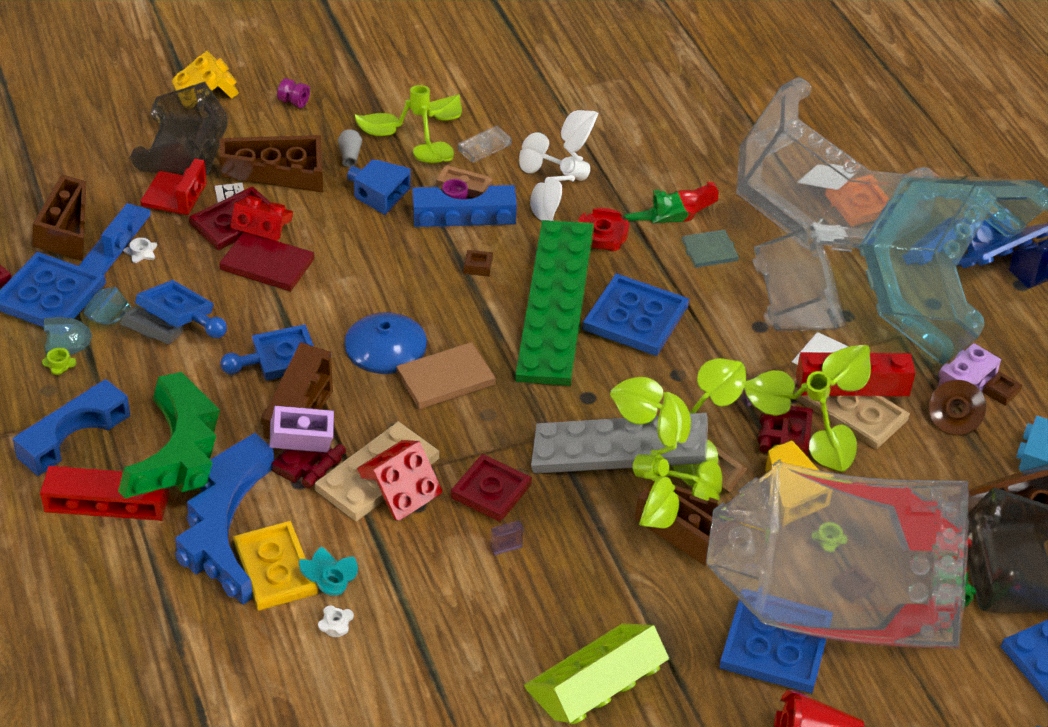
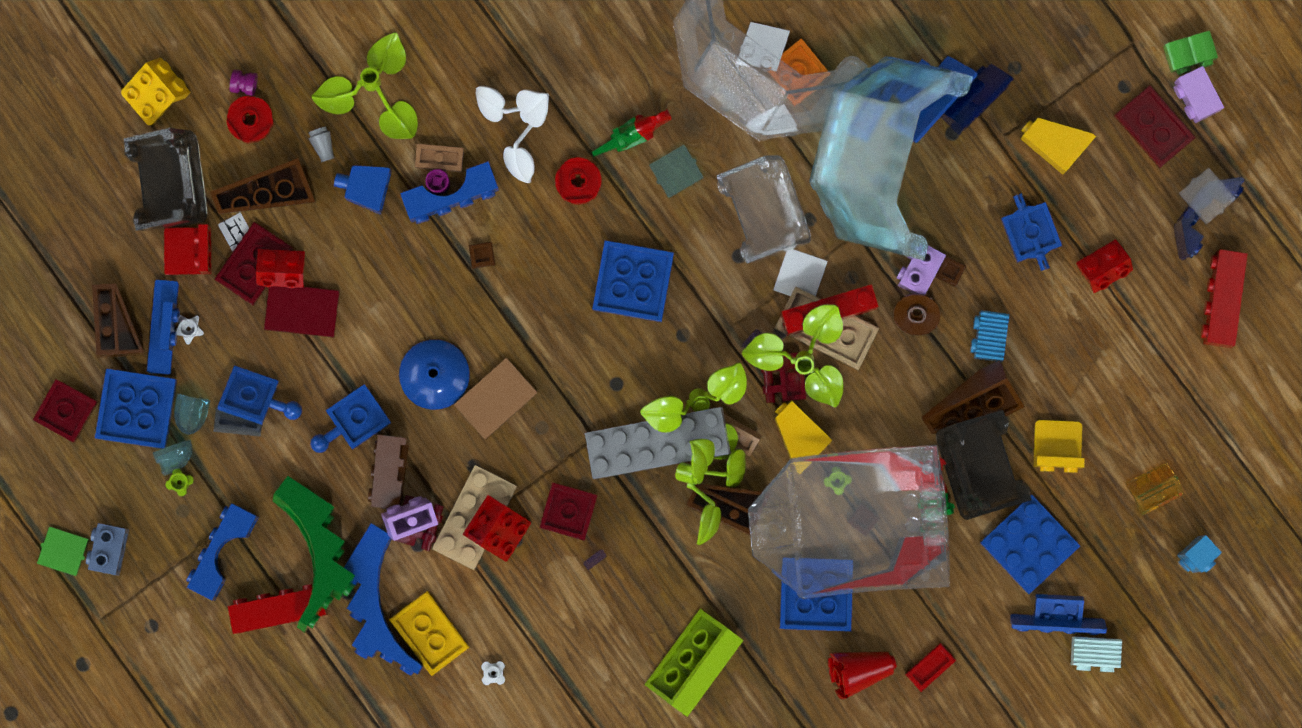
camera: 15 degrees left, 40 degrees up
teal plate [299,547,358,596] -> none
clear plate [458,126,512,163] -> none
green plate [516,220,594,386] -> none
none -> red plate [226,96,274,144]

